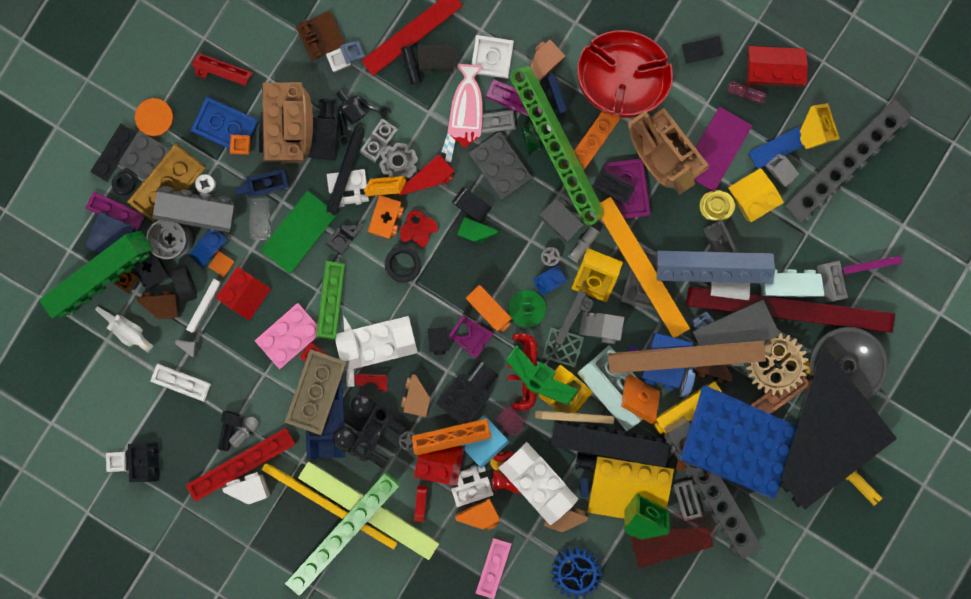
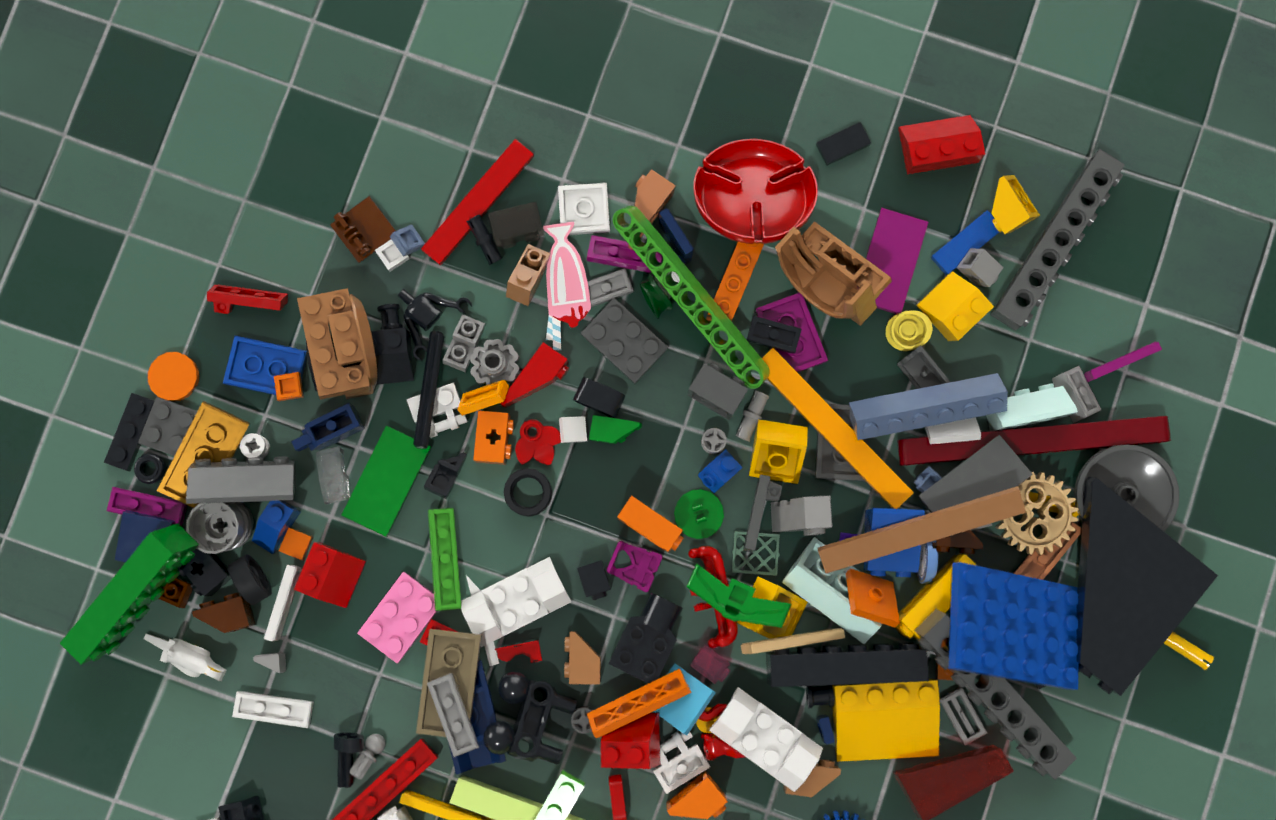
camera: 10 degrees left, 5 degrees down
green slope [624,493,670,539] -> none
clear pink axle [727,80,766,104] -> none
none -> light grey tile [427,673,479,757]
none -> medium nougat slope [506,244,551,306]
none -> white tile [559,416,587,443]

